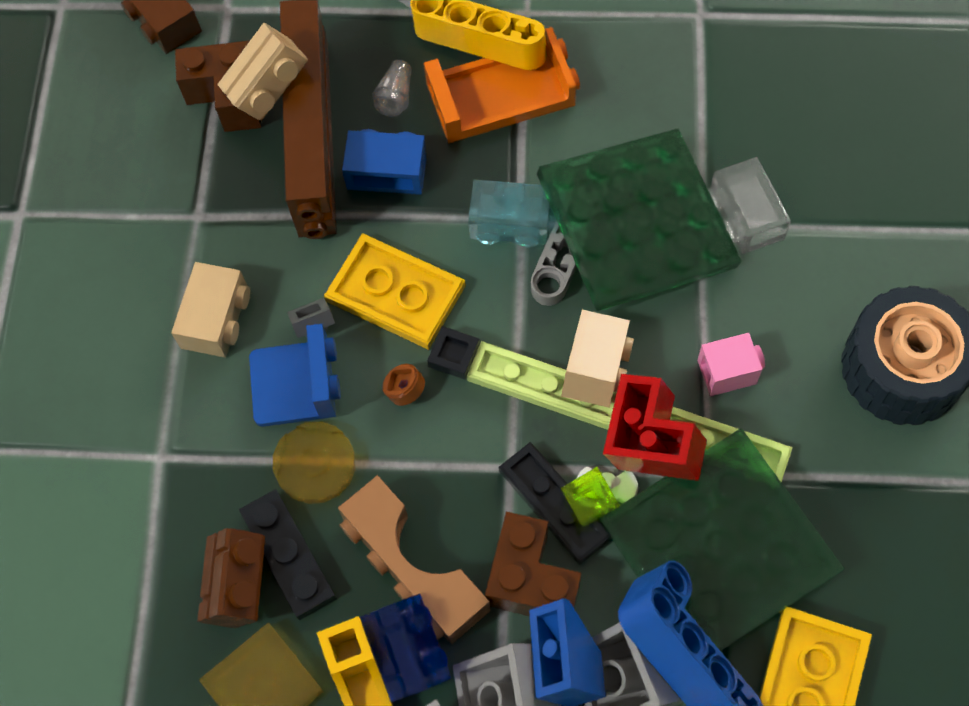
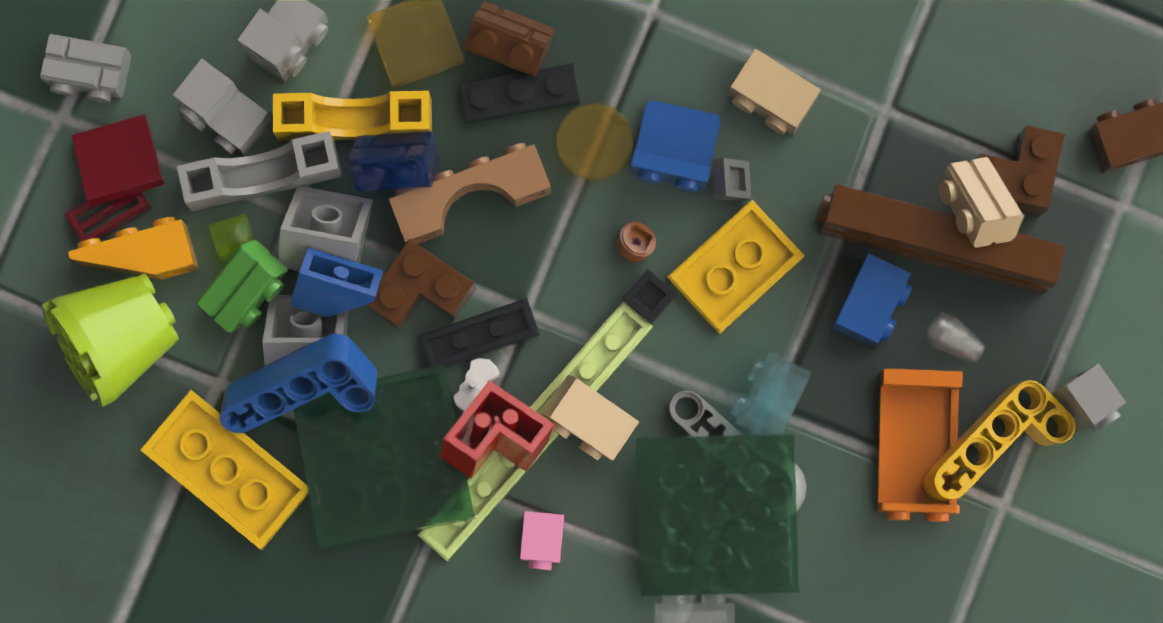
camera: 105 degrees right, 15 degrees up
clear neon green tile [561,467,620,527] -> none

